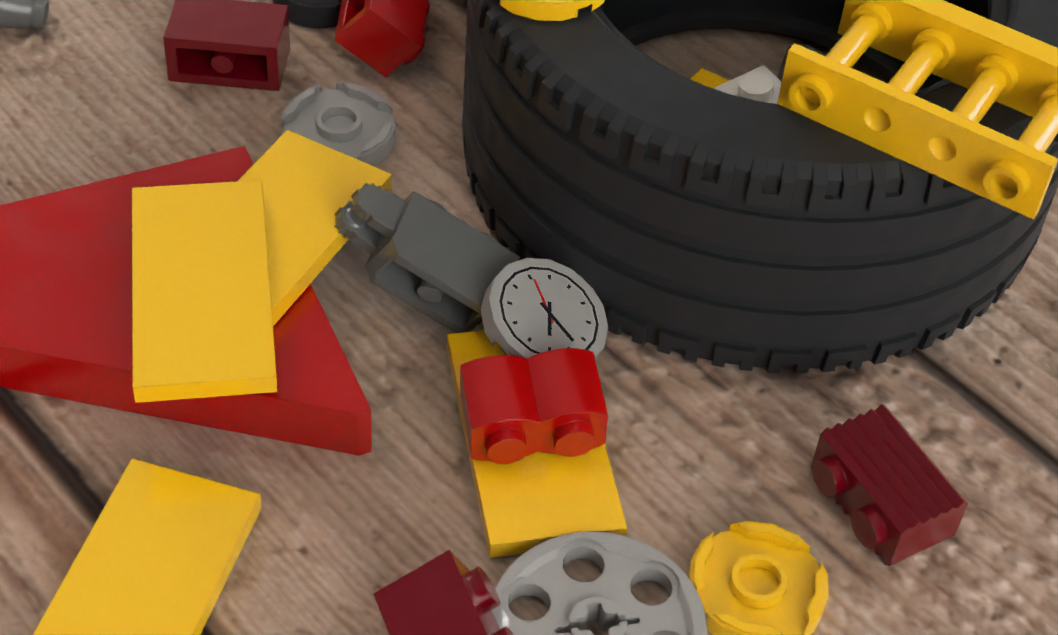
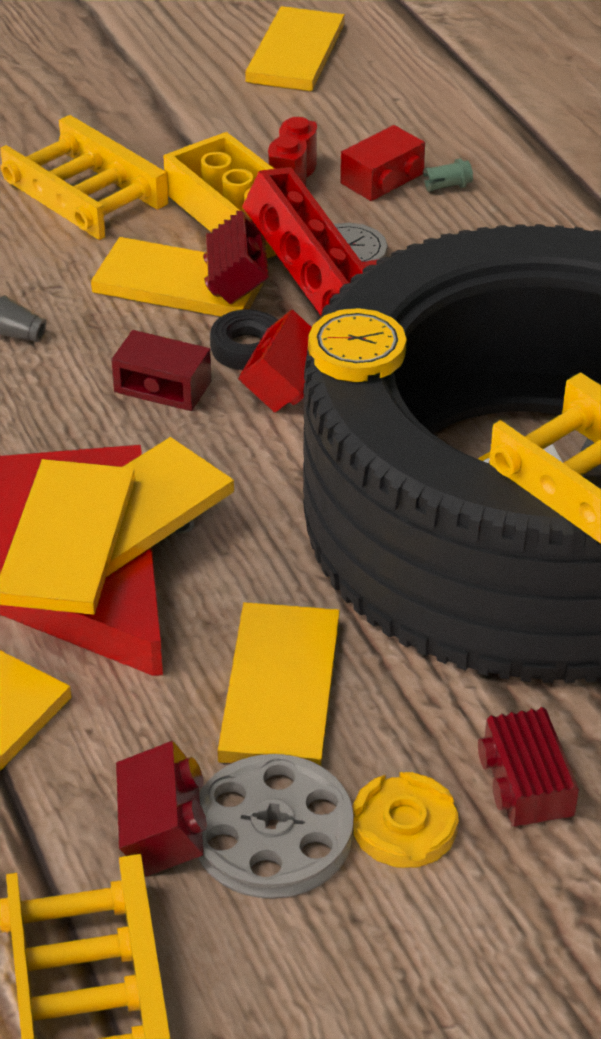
camera: 20 degrees right, 5 degrees down
light grey tile [282,83,396,166] -> none
dark grey hinge [334,183,520,333] -> none
red brick [460,348,608,464] -> none
light grey tile [480,258,608,358] -> none

